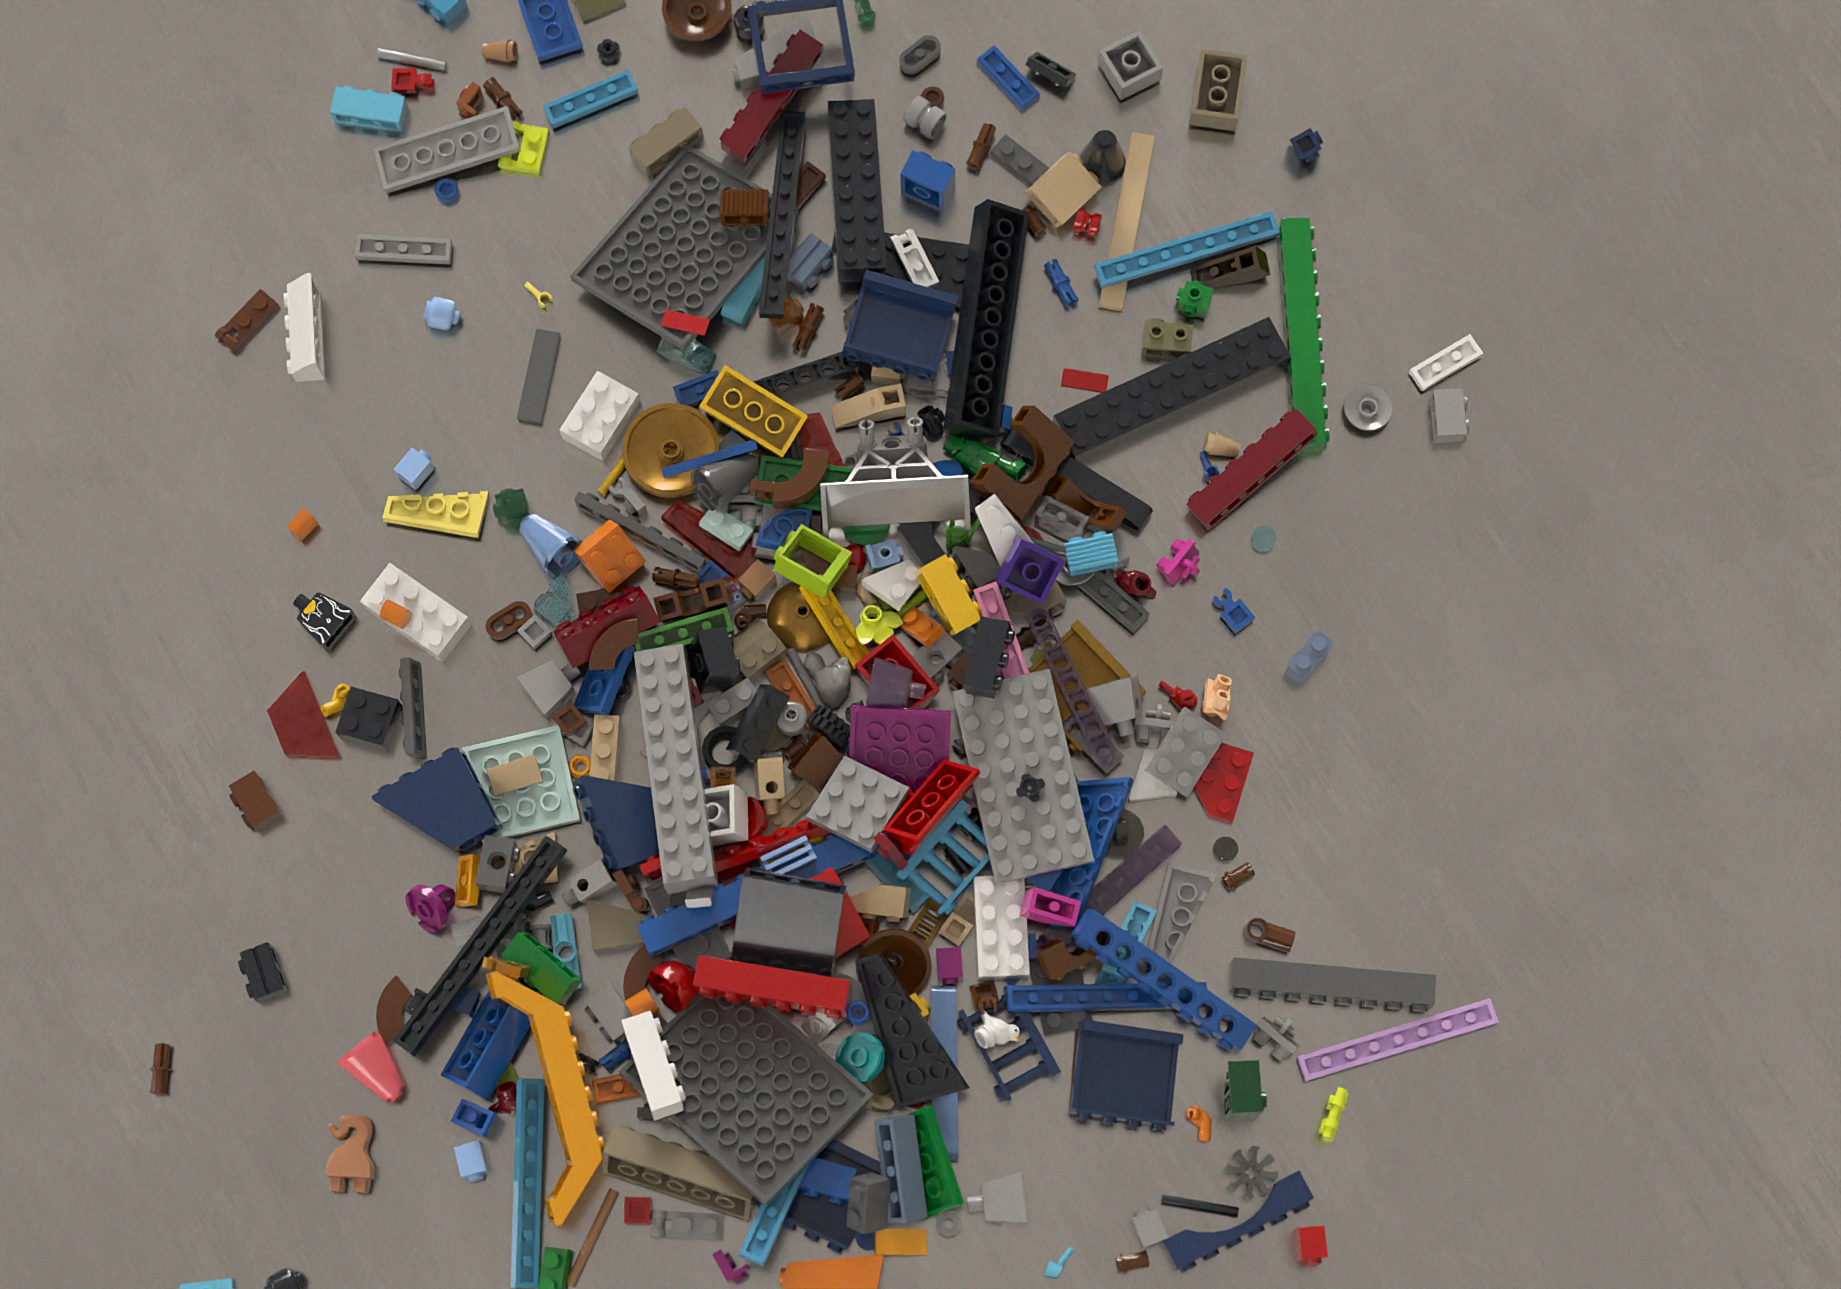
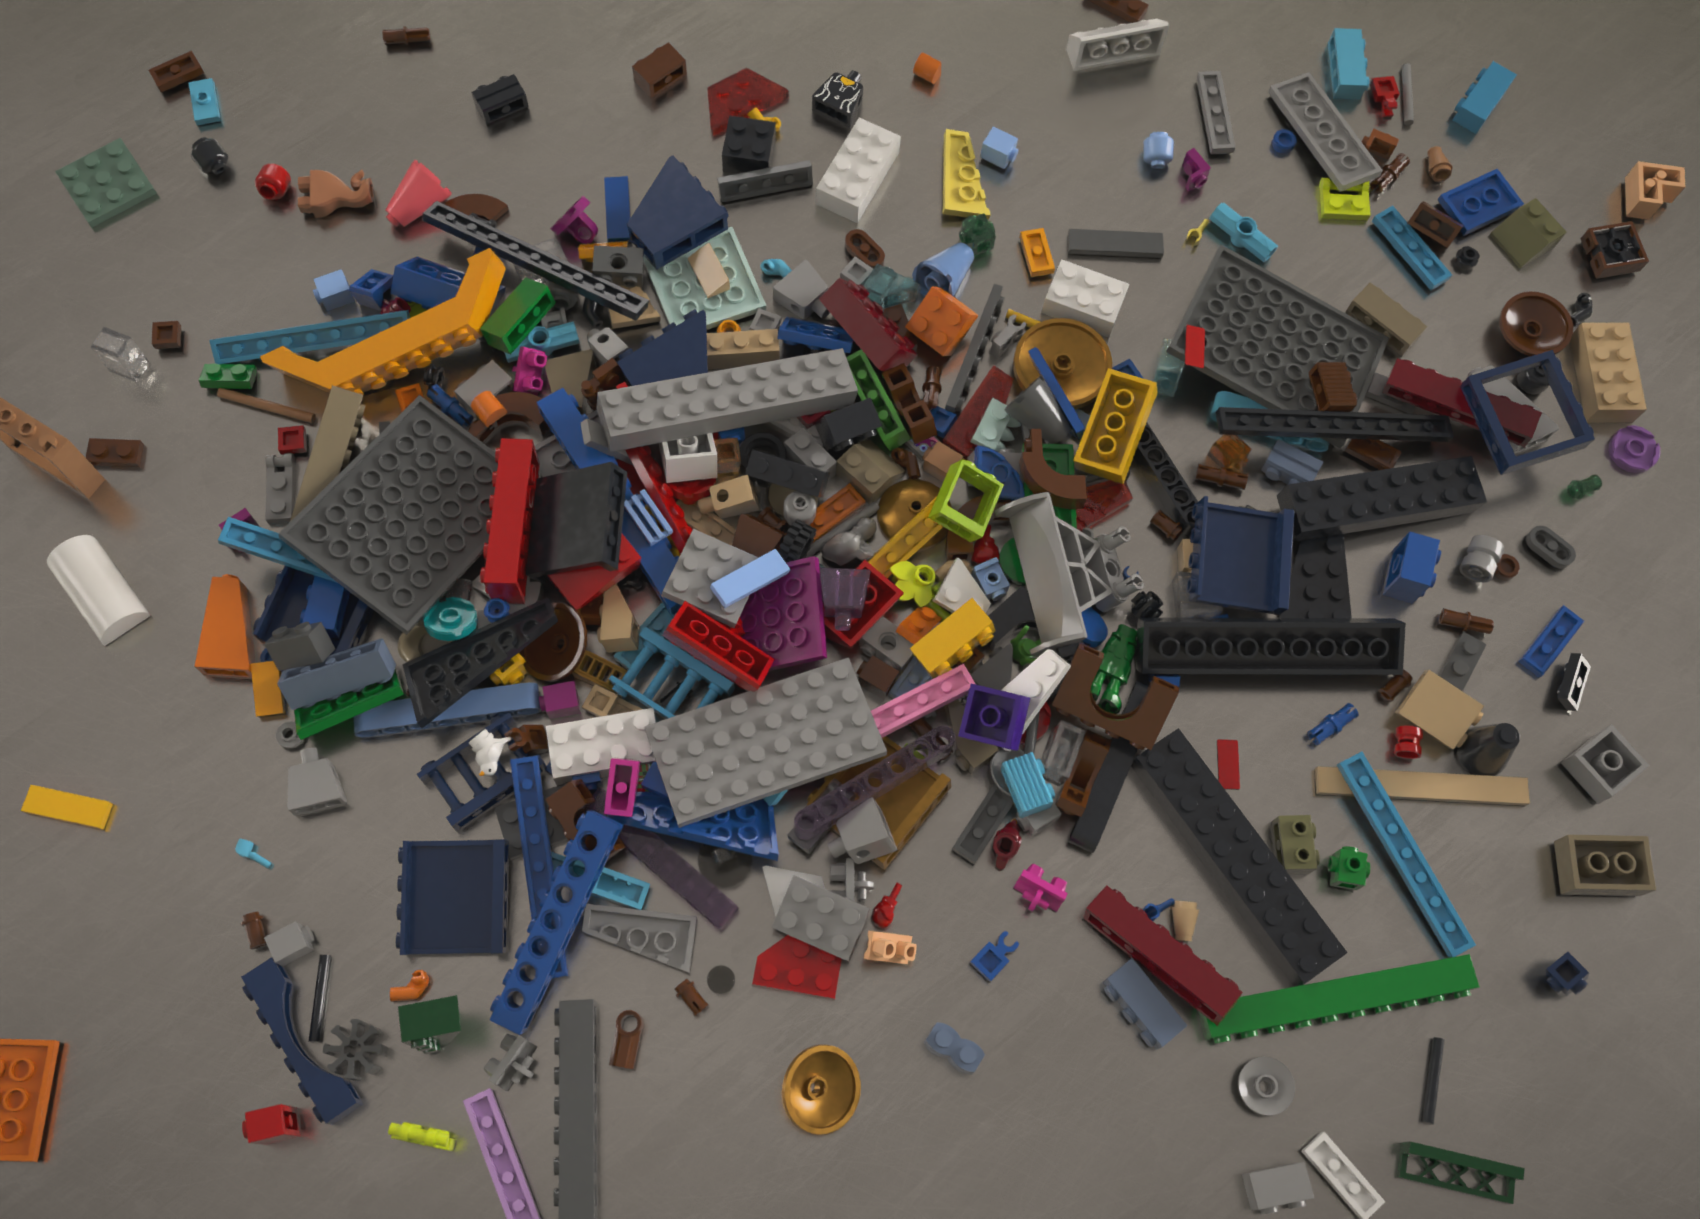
camera: 75 degrees right, 5 degrees down
orange brick [380,599,413,629] -> none
pearl gold plate [482,956,531,981] -> none
reddish brown plate [552,702,587,738] -> none
reddish brown tile [589,618,638,670] -> none
white brick [621,1011,686,1121] -> none
red cylinder [648,960,698,1012] -> none
tan slope [831,383,906,429] -> none
dark red plate [873,832,908,871] -> none
white plate [890,228,939,288] -> none
black brick [963,616,1015,699] -> none
black plate [1016,774,1045,802] -> none
dark brown slope [1191,246,1270,288] -> none
clear light blue tile [1251,526,1277,551] -> none
none -> red head [255,163,291,200]
none -> dark pink hips [512,346,547,396]
none -> blue tile [604,176,631,242]
none -> light blue tile [710,549,790,608]
none -> medium azure arm [761,259,792,278]
none -> pearl gold dish [782,1045,861,1134]
none -> light orange plate [1019,228,1055,277]
none -> sand blue brick [1102,958,1188,1049]
none -> magenta bracket [1182,148,1211,191]
none -> medium azure piece [1209,203,1278,262]
none -> dark green fence [1397,1141,1525,1204]
none -> reddish brown brick [1407,201,1464,248]
none -> black bar [1422,1037,1445,1125]

